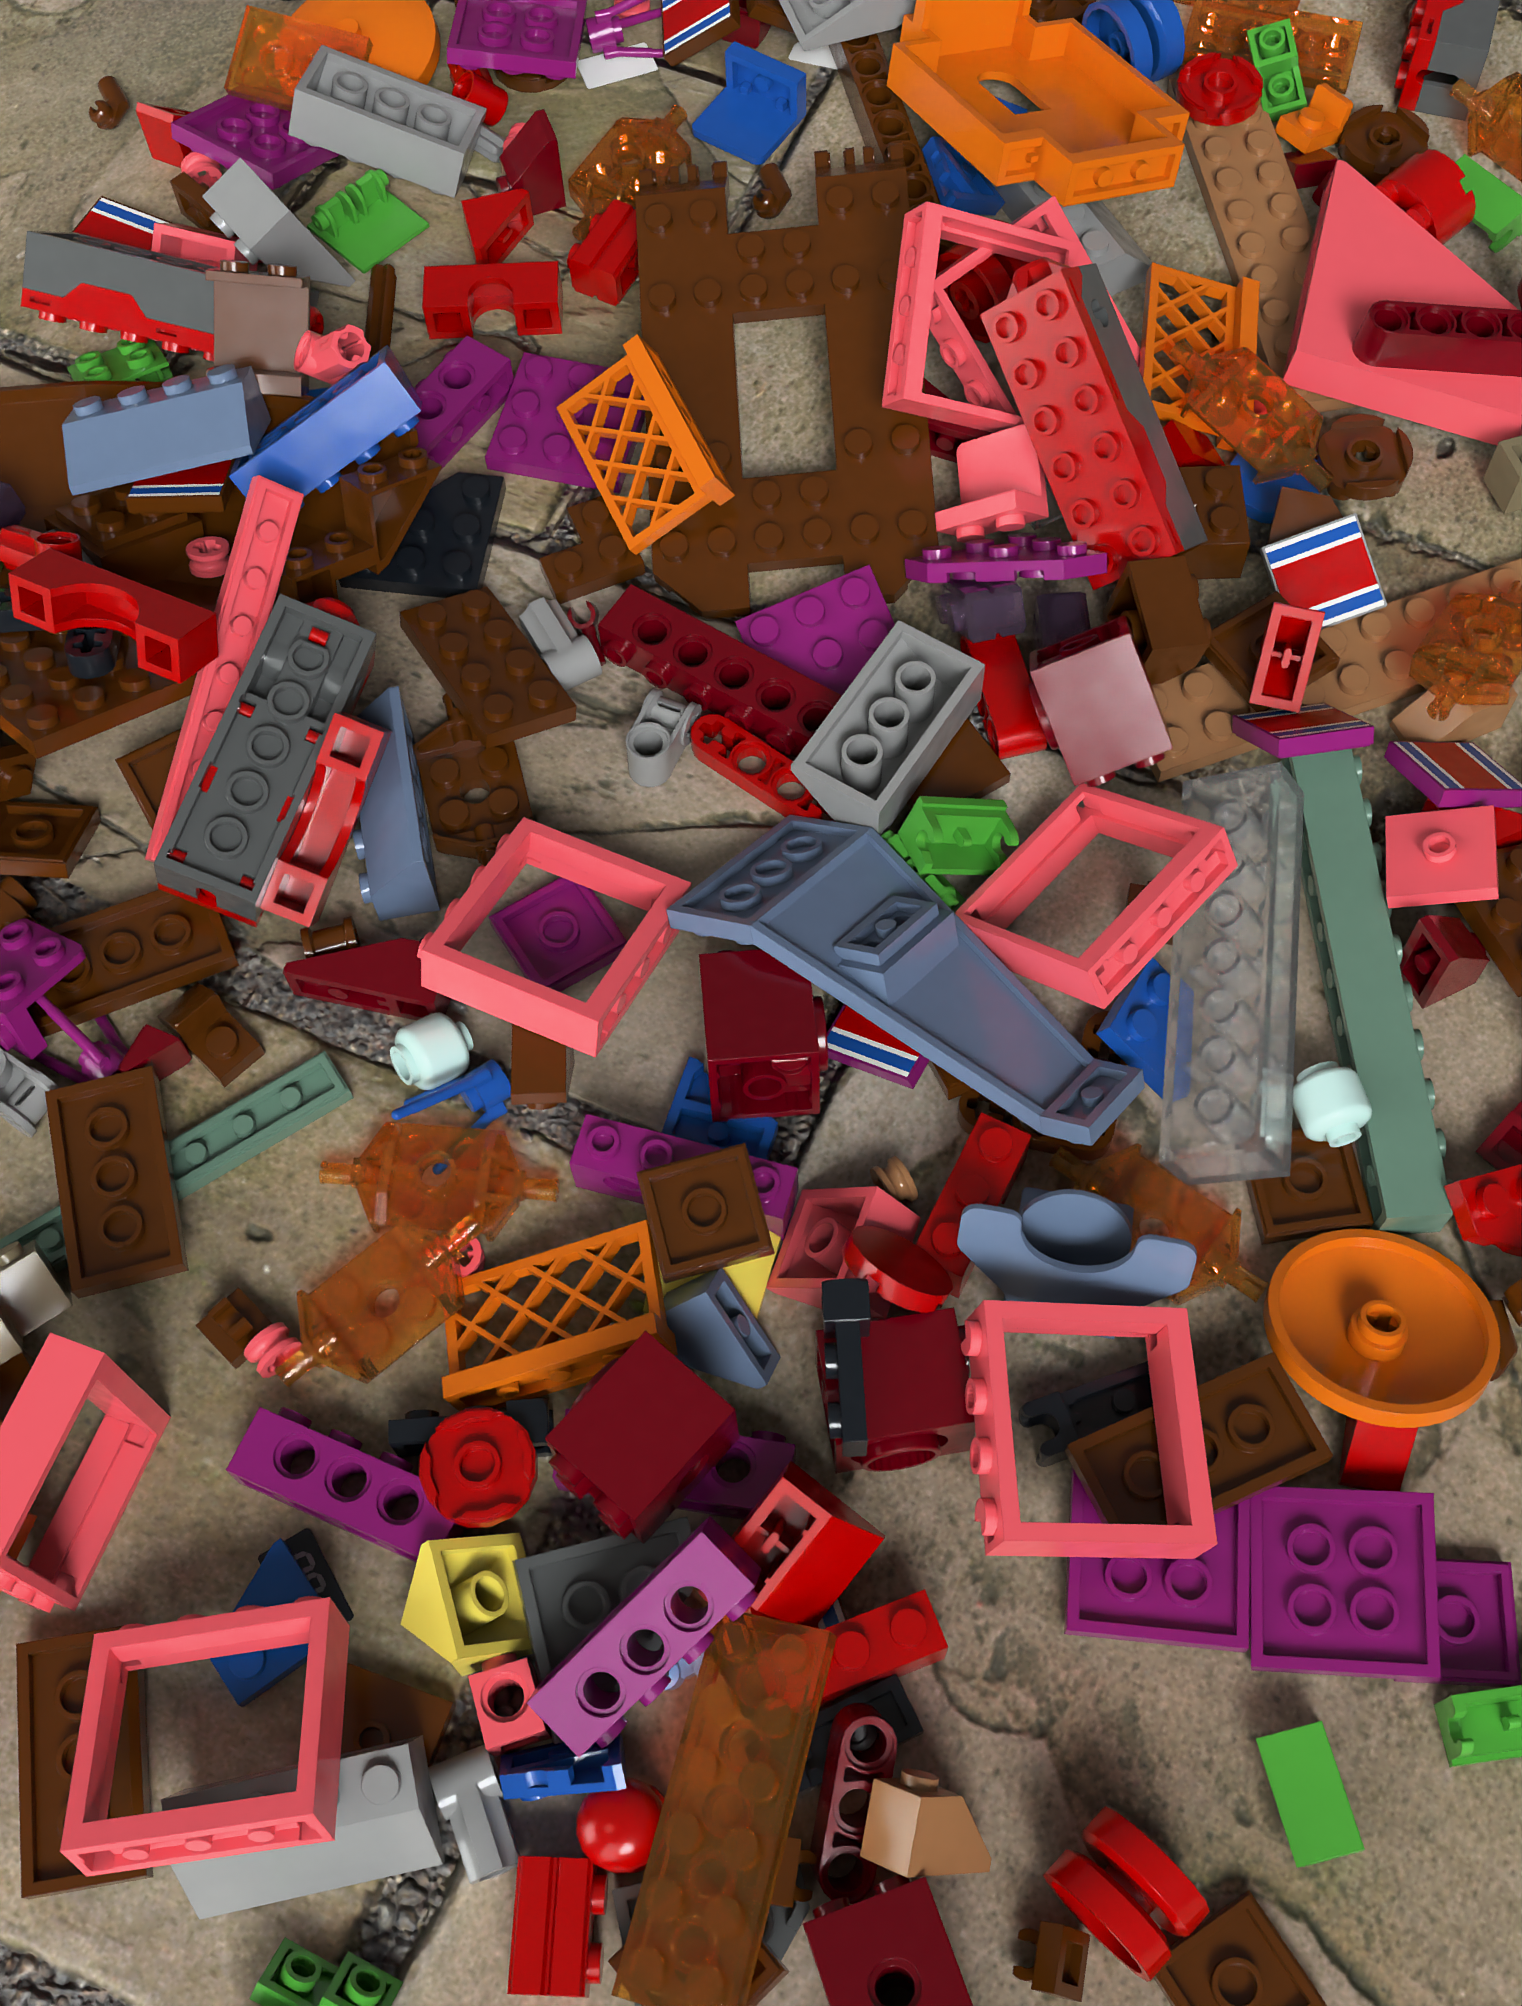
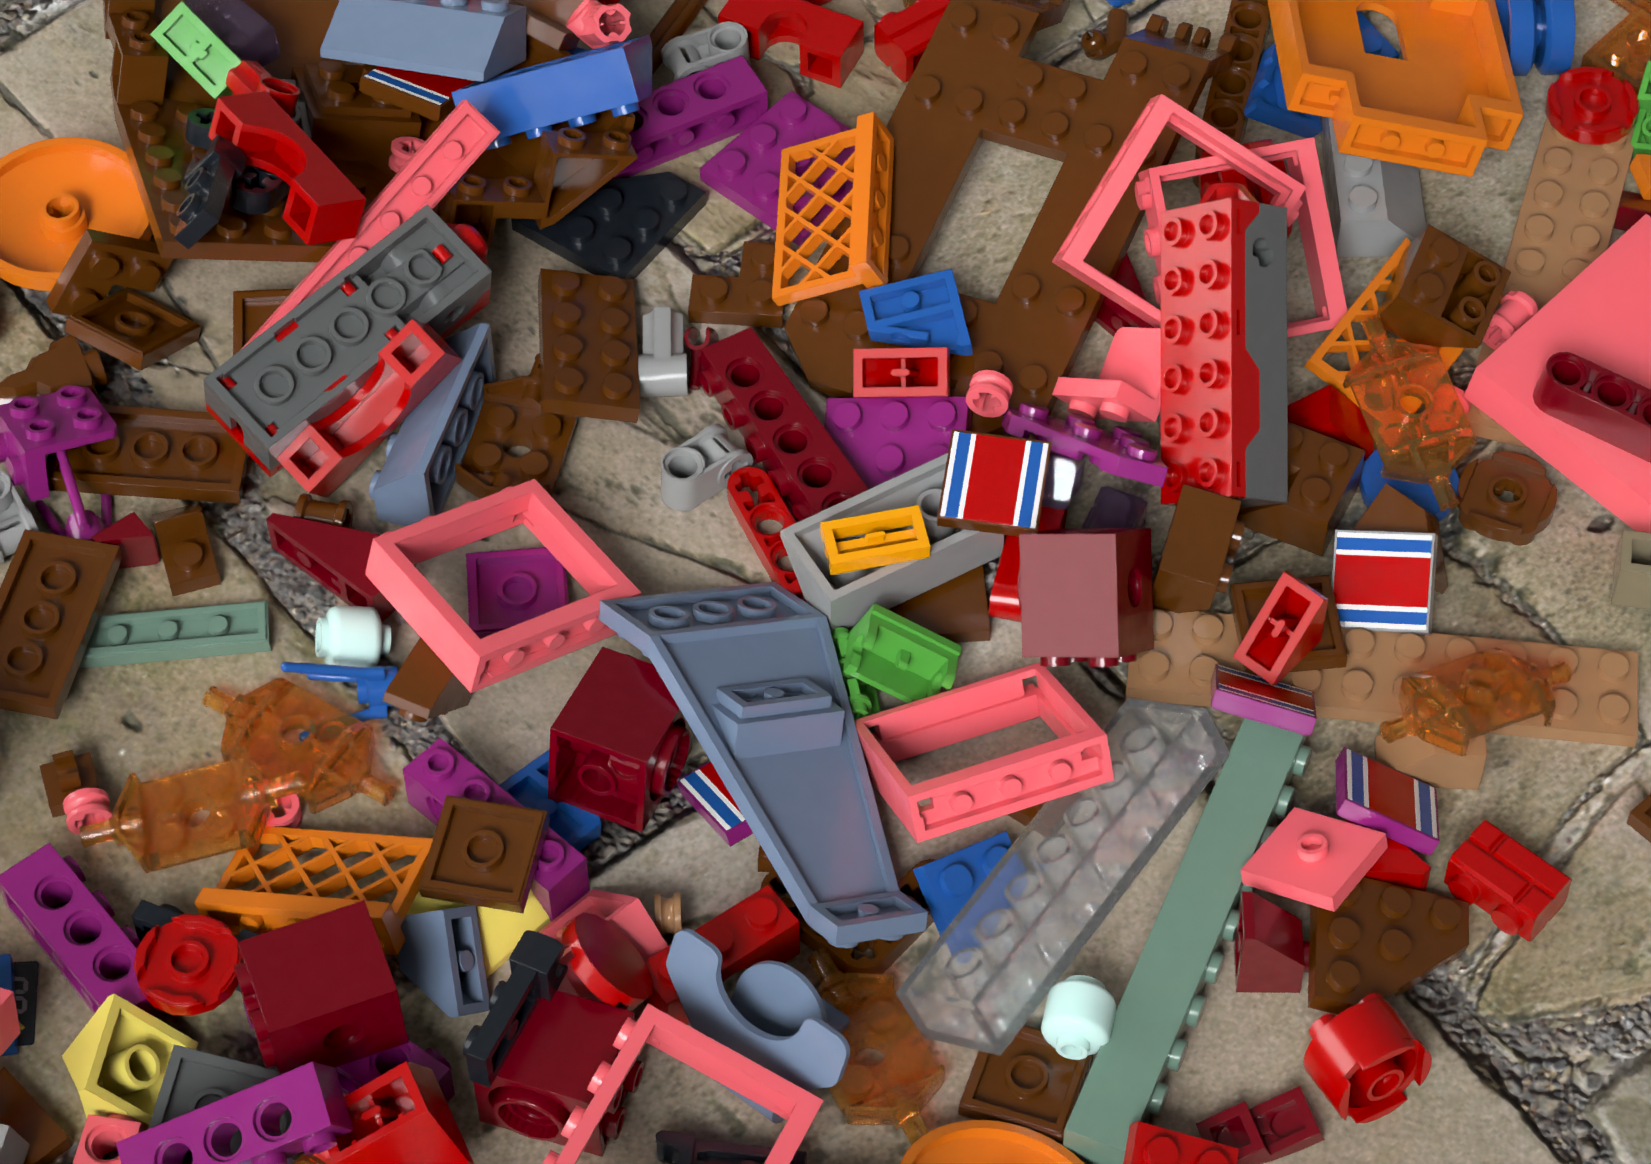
camera: 25 degrees right, 10 degrees down
none -> black plate [174,135,247,249]
none -> light grey piece [660,21,751,81]
none -> light orange tile [820,505,931,575]
none -> slope [853,347,950,398]
none -> blue wing [859,269,973,356]
none -> tile [937,429,1052,537]
none -> coral bush [966,370,1013,418]
none -> reddish brown slope [1374,224,1511,348]
none -> coral bush [1483,290,1539,350]

